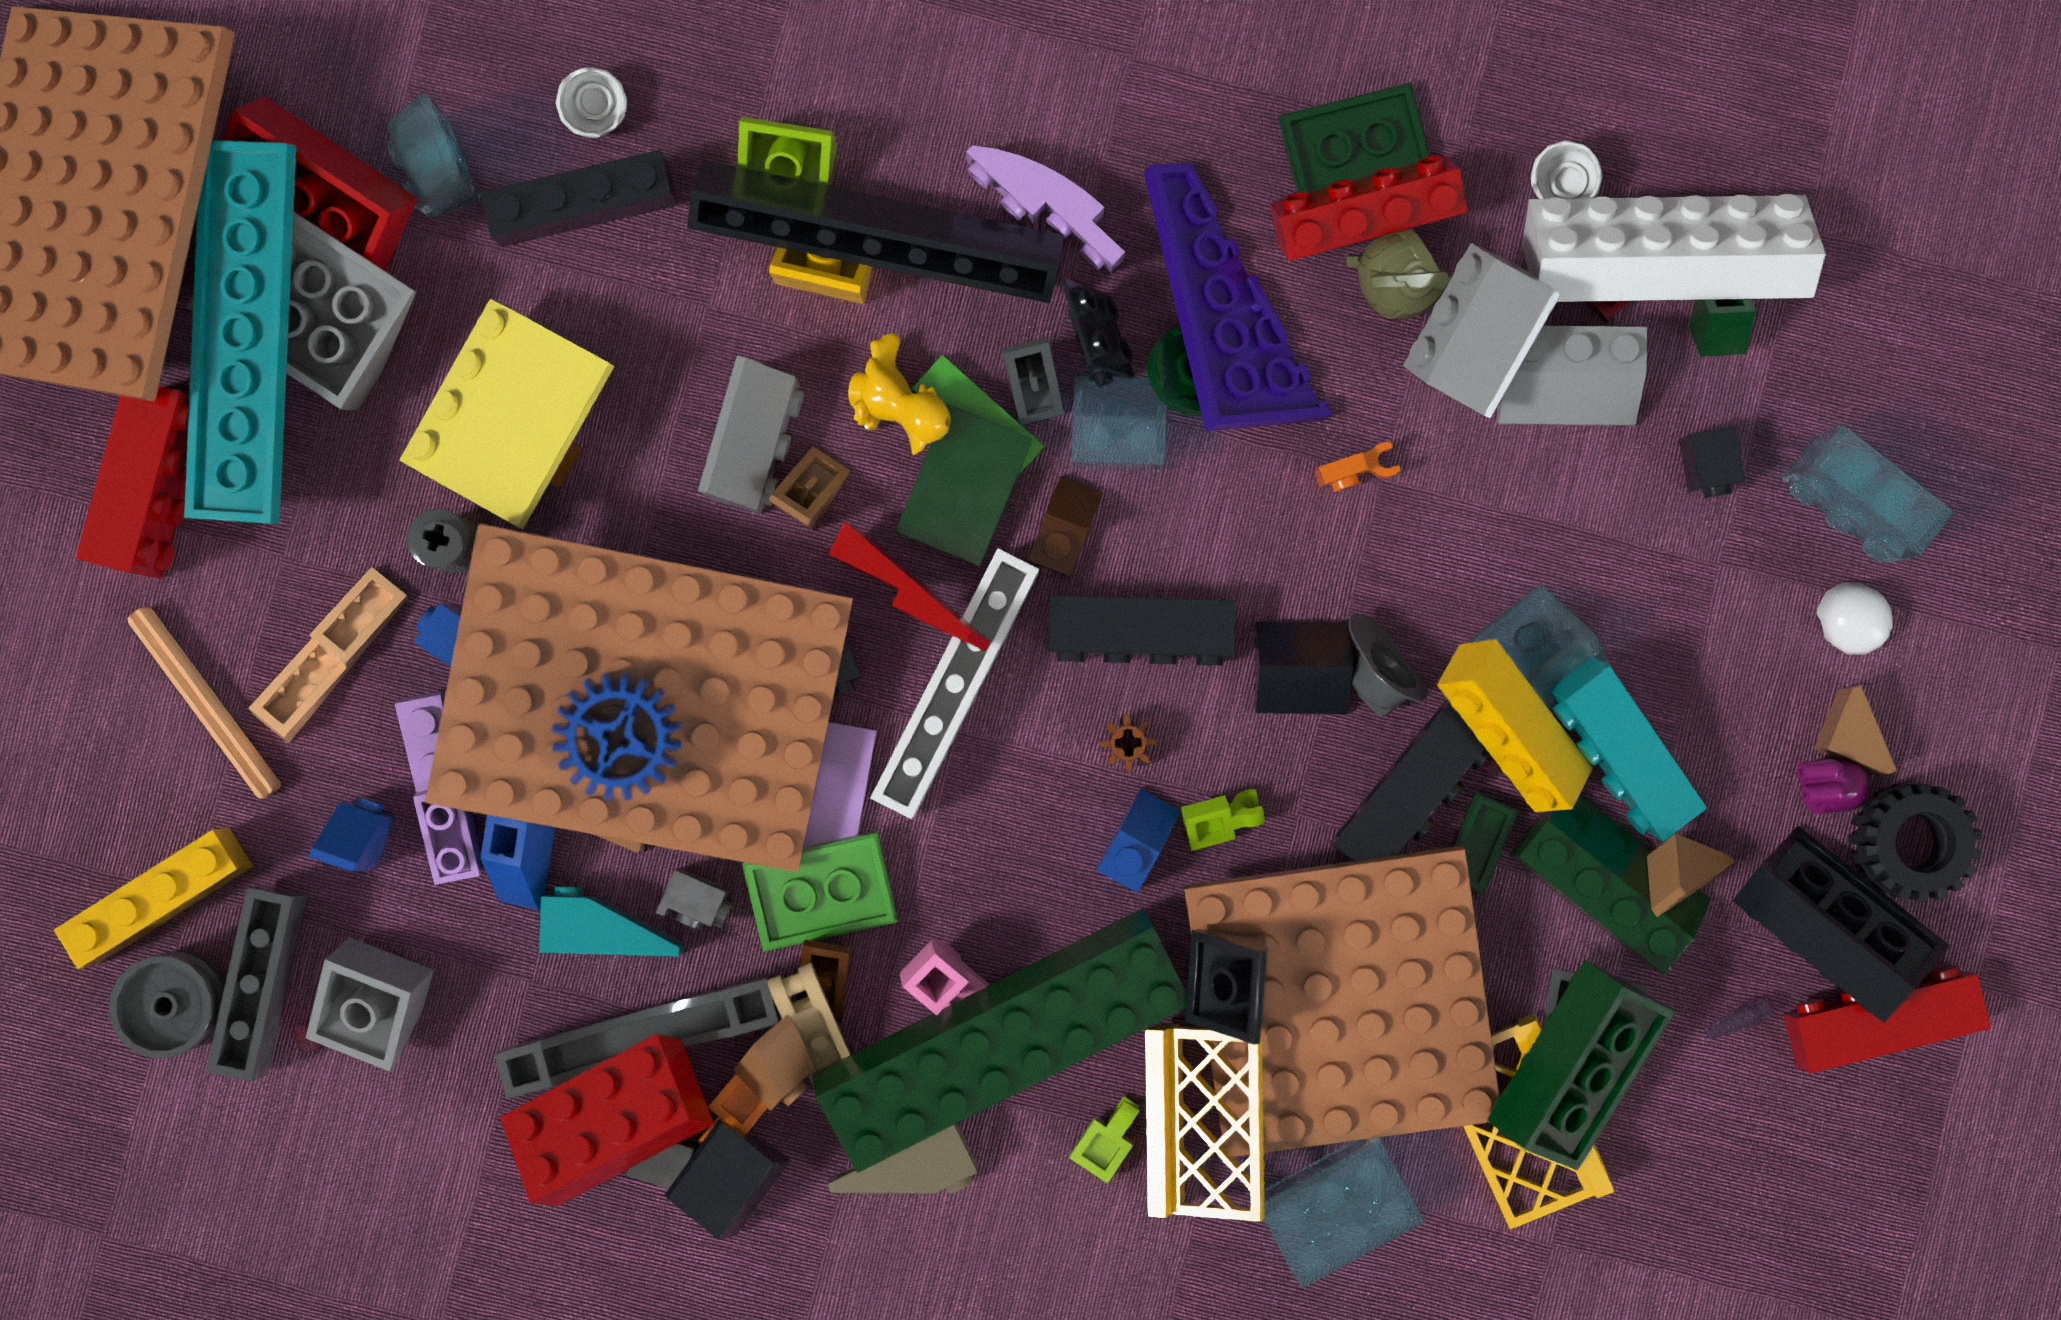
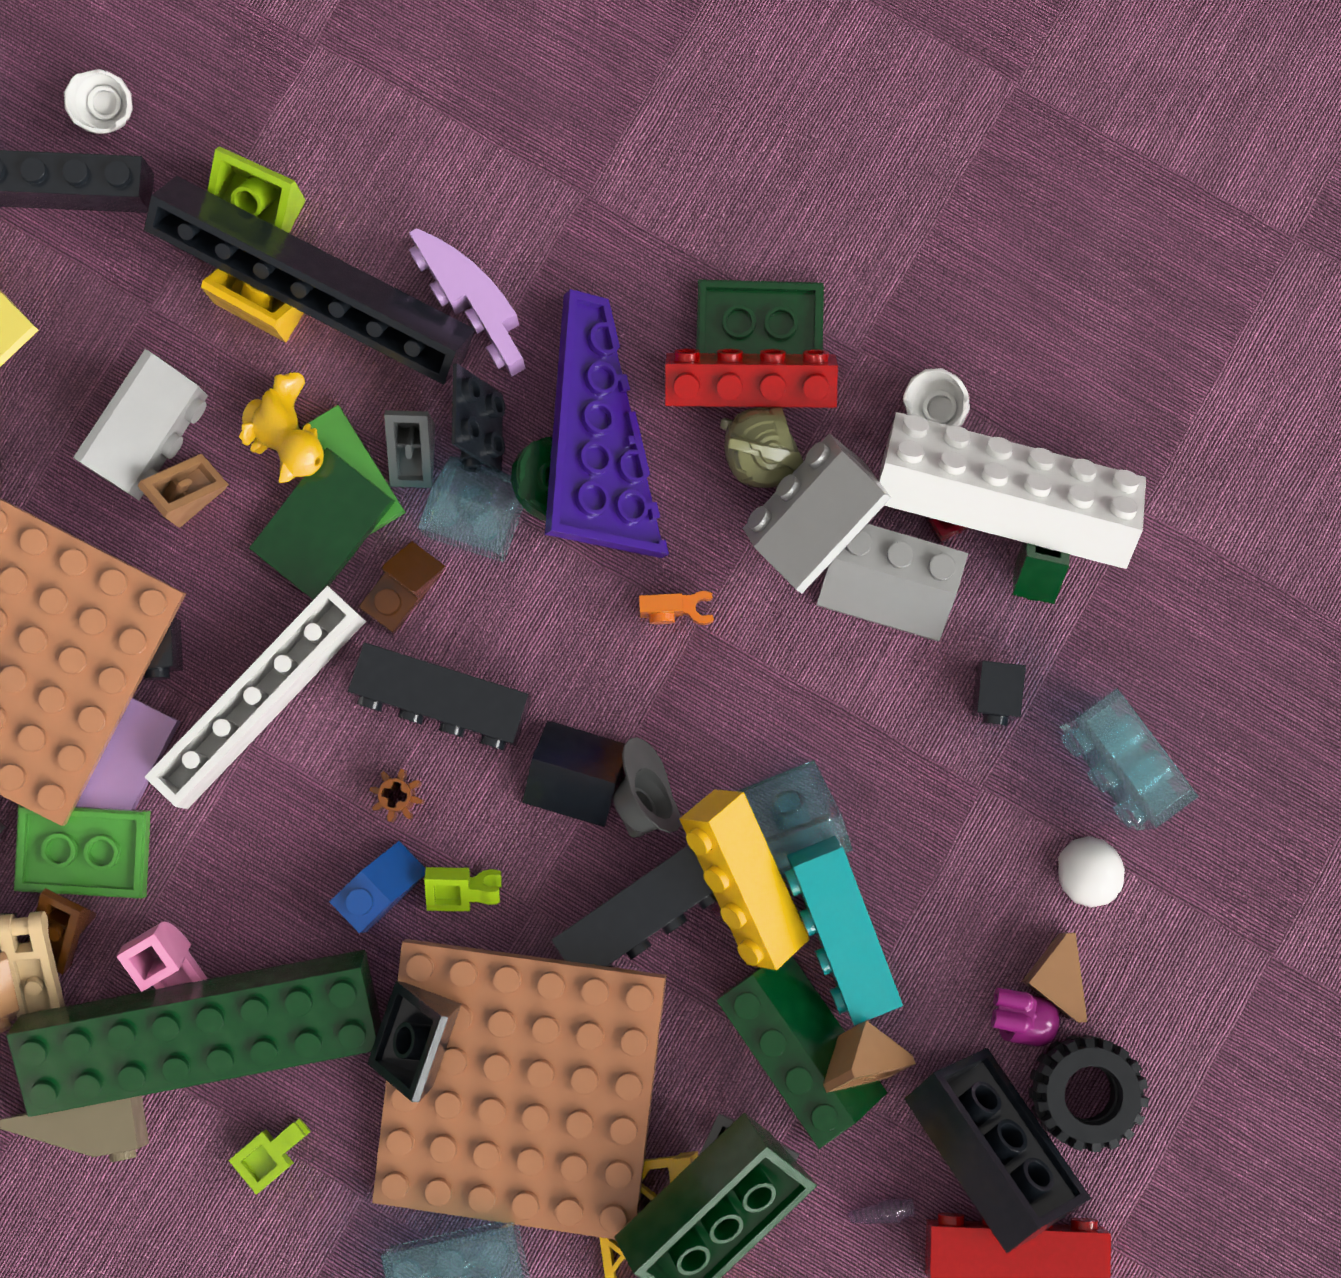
camera: 20 degrees right, 5 degrees down
red slope [828,521,991,652] -> none
fence [1145,1023,1265,1221] -> none
dark green tile [1452,792,1519,895] -> none

